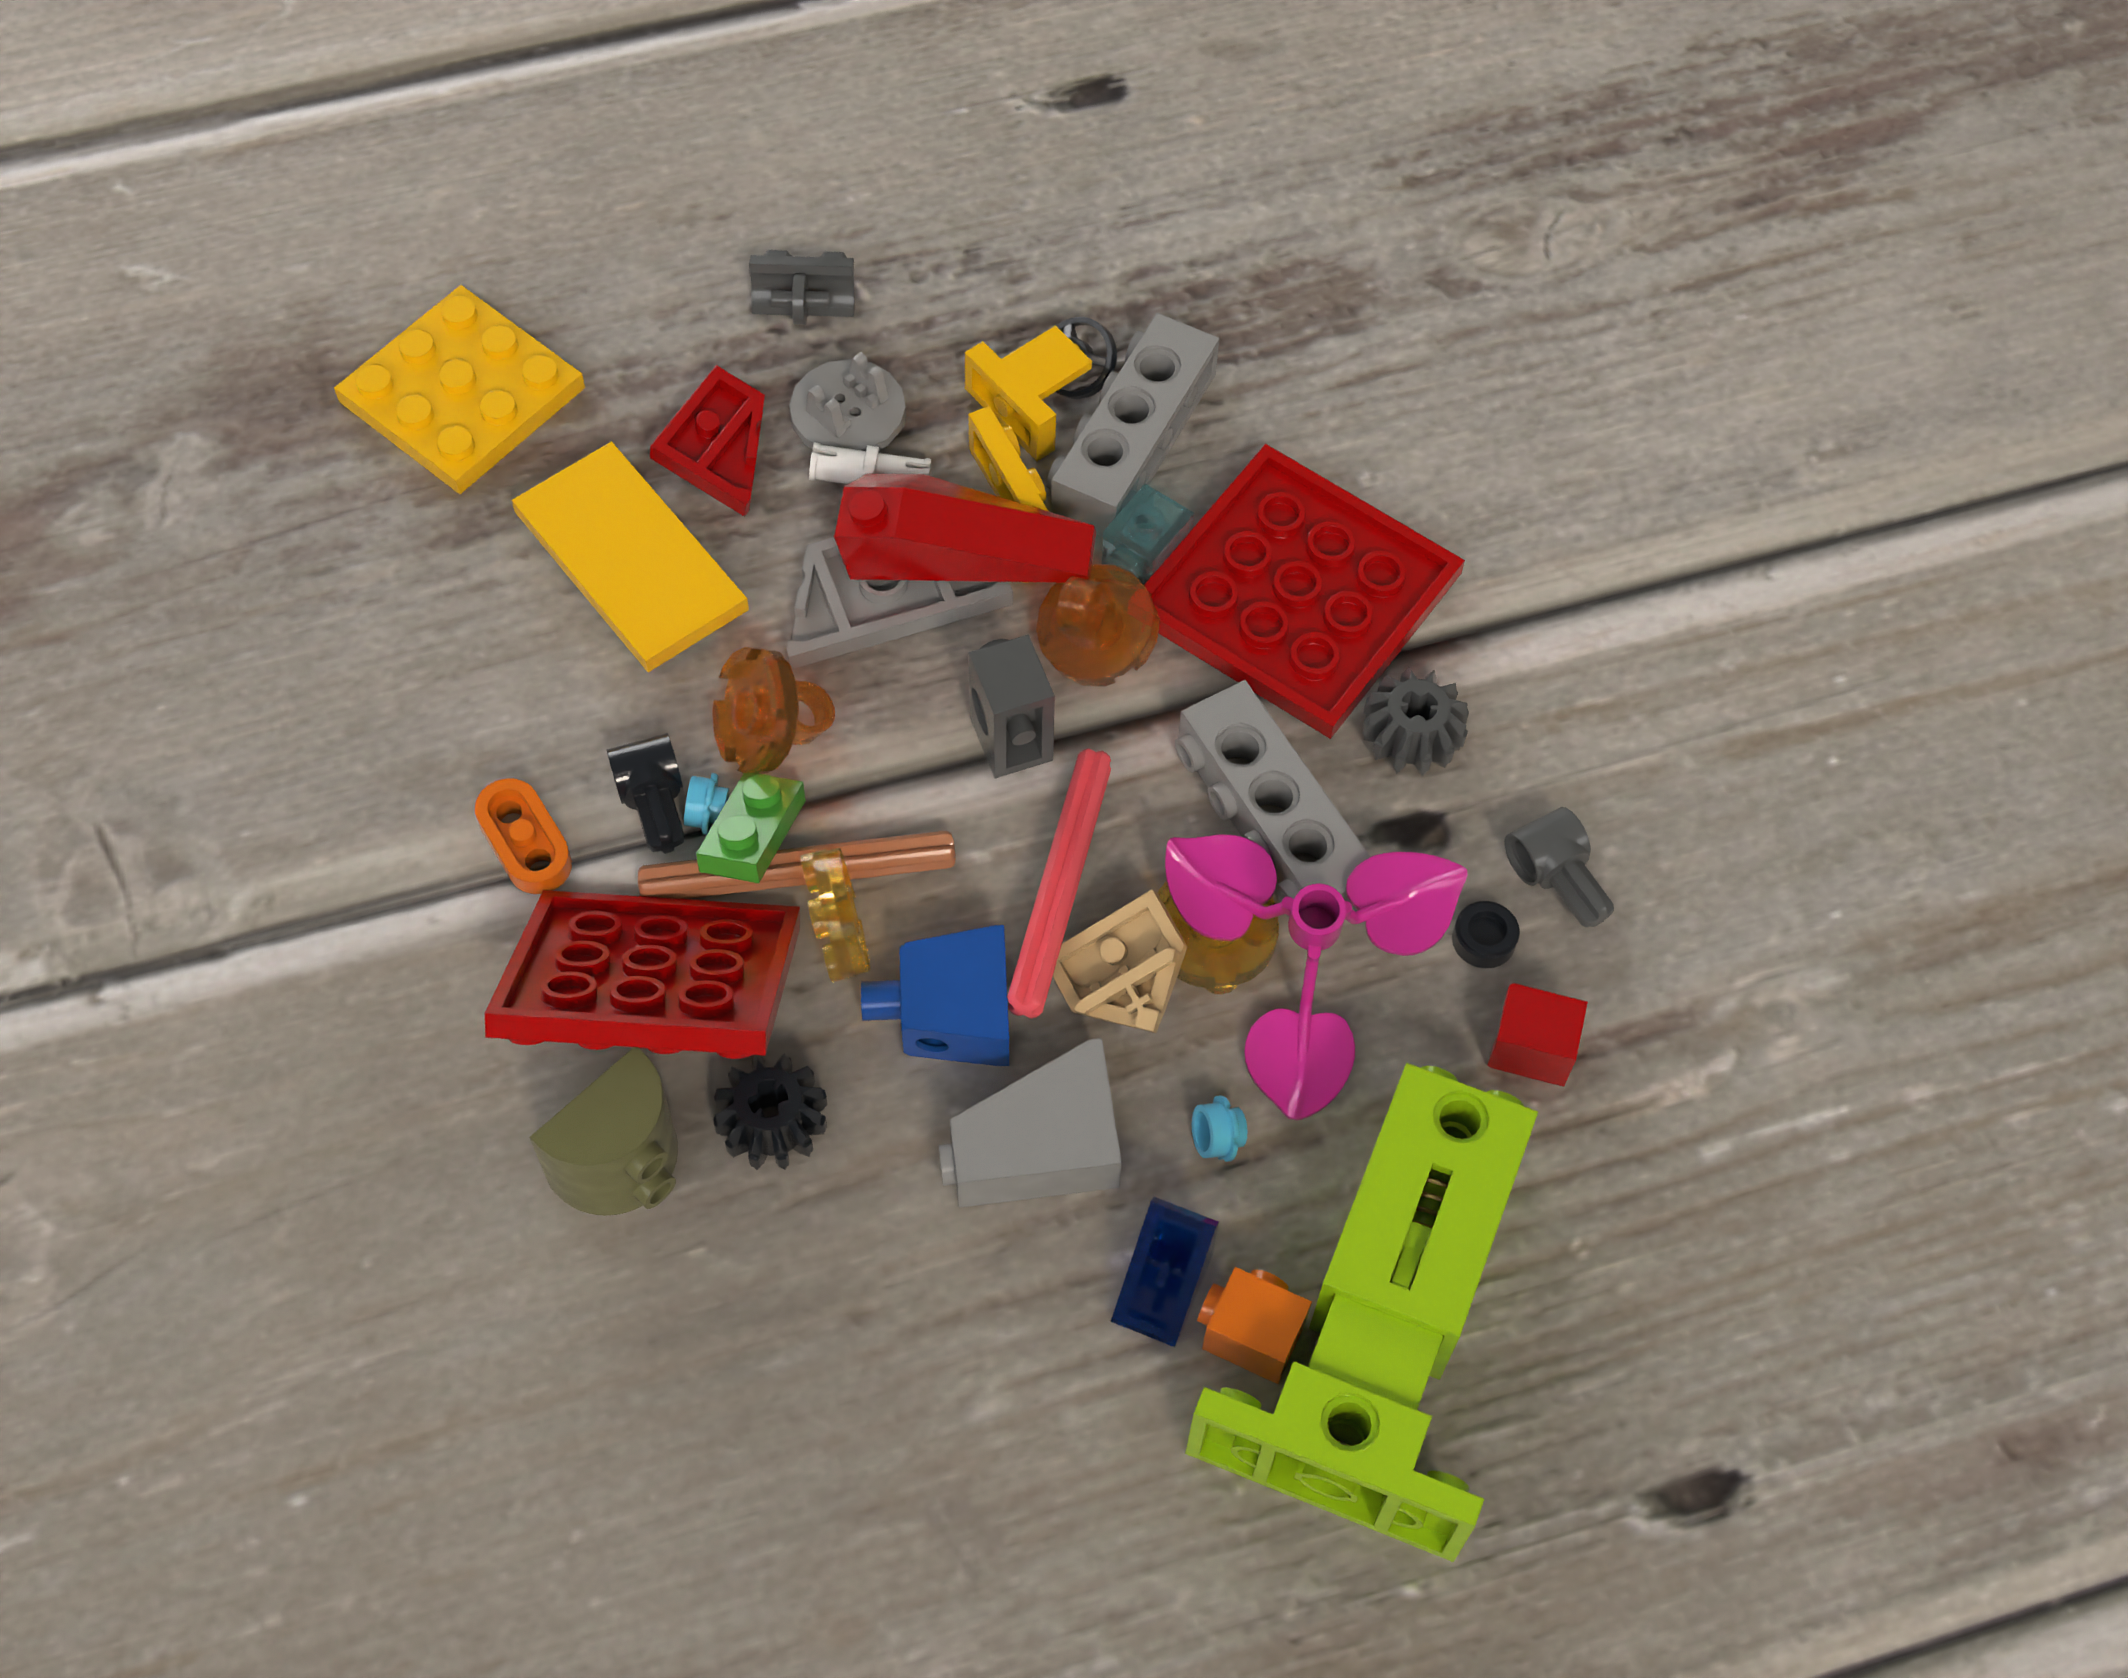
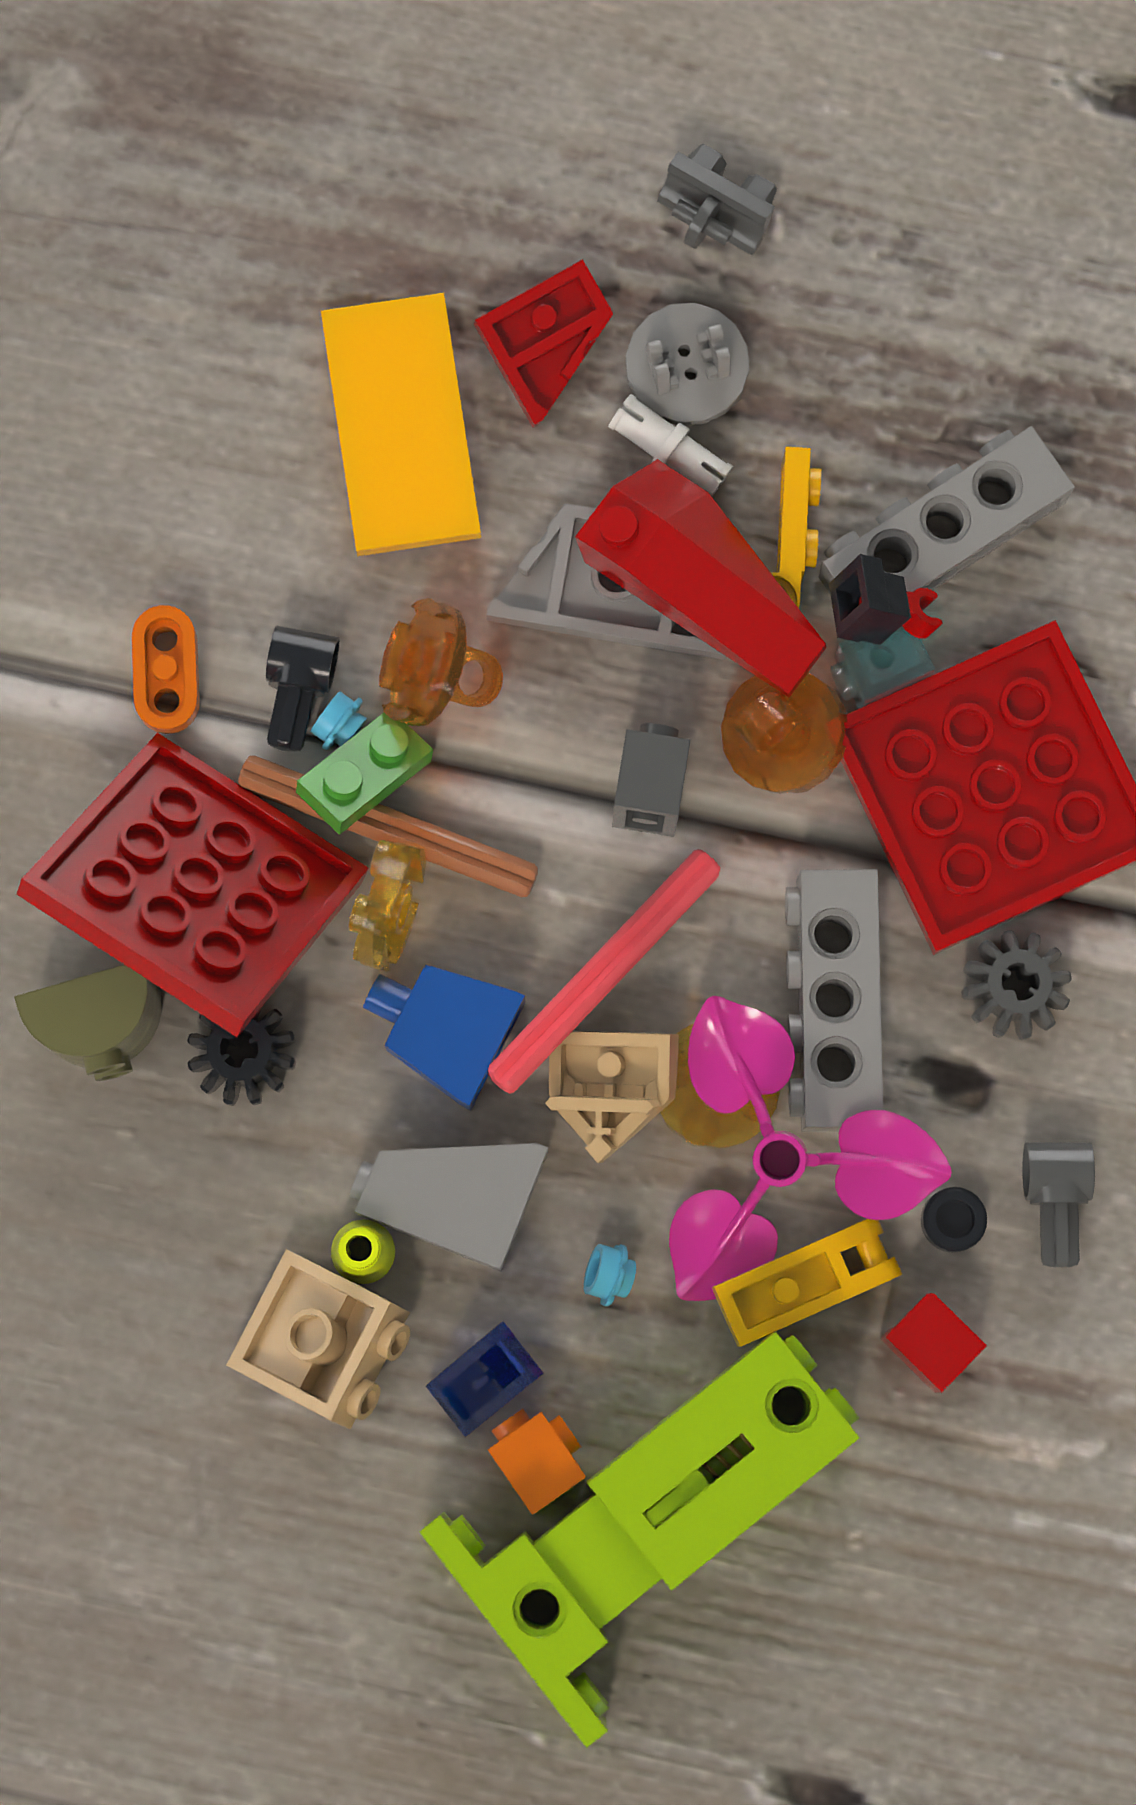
camera: 30 degrees right, 20 degrees up
yellow plate [334,285,585,494] -> none
yellow piece [965,317,1117,461] -> none
none -> tan plate [226,1249,410,1429]
none -> neon yellow cone [331,1219,395,1284]
none -> yellow plate [711,1218,902,1347]
none -> black piece [829,554,943,645]

